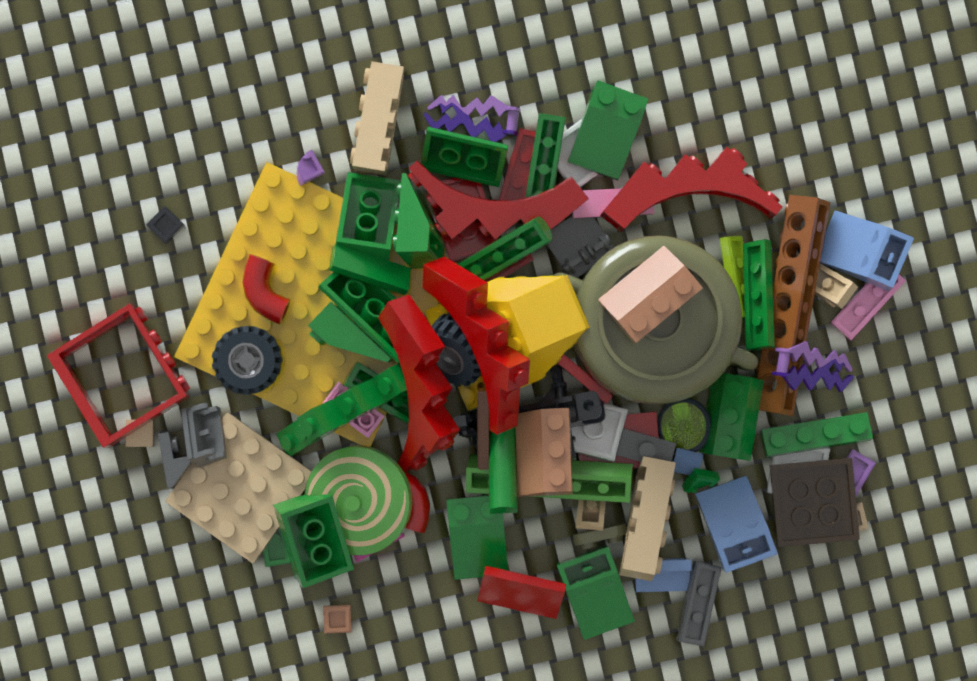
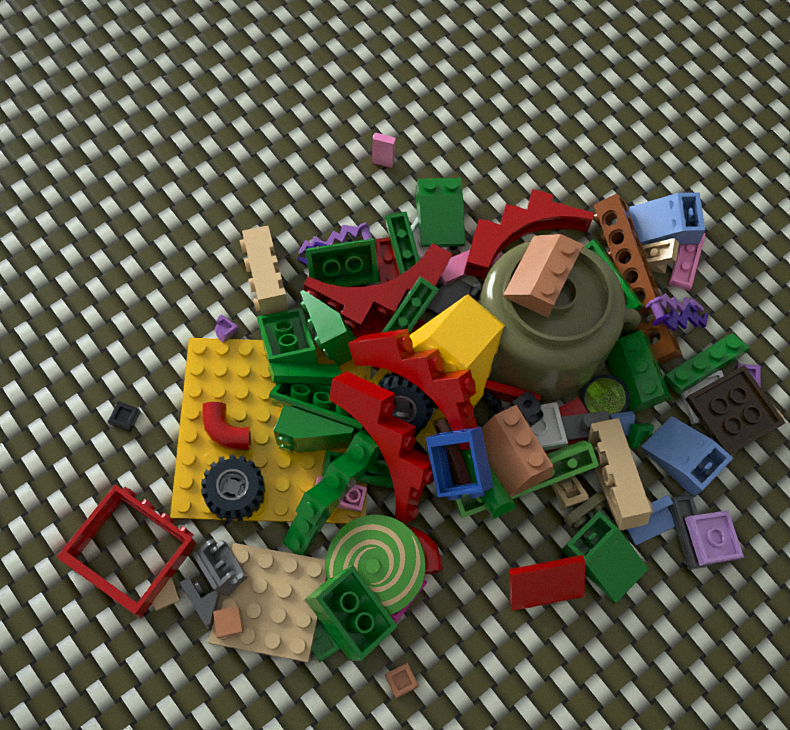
camera: 30 degrees left, 20 degrees down
green slope [447,495,508,580] -> none
none -> nougat tile [213,606,244,638]
none -> bright pink tile [372,133,396,168]
none -> blue window [426,427,493,500]
none -> lavender tile [685,511,744,566]

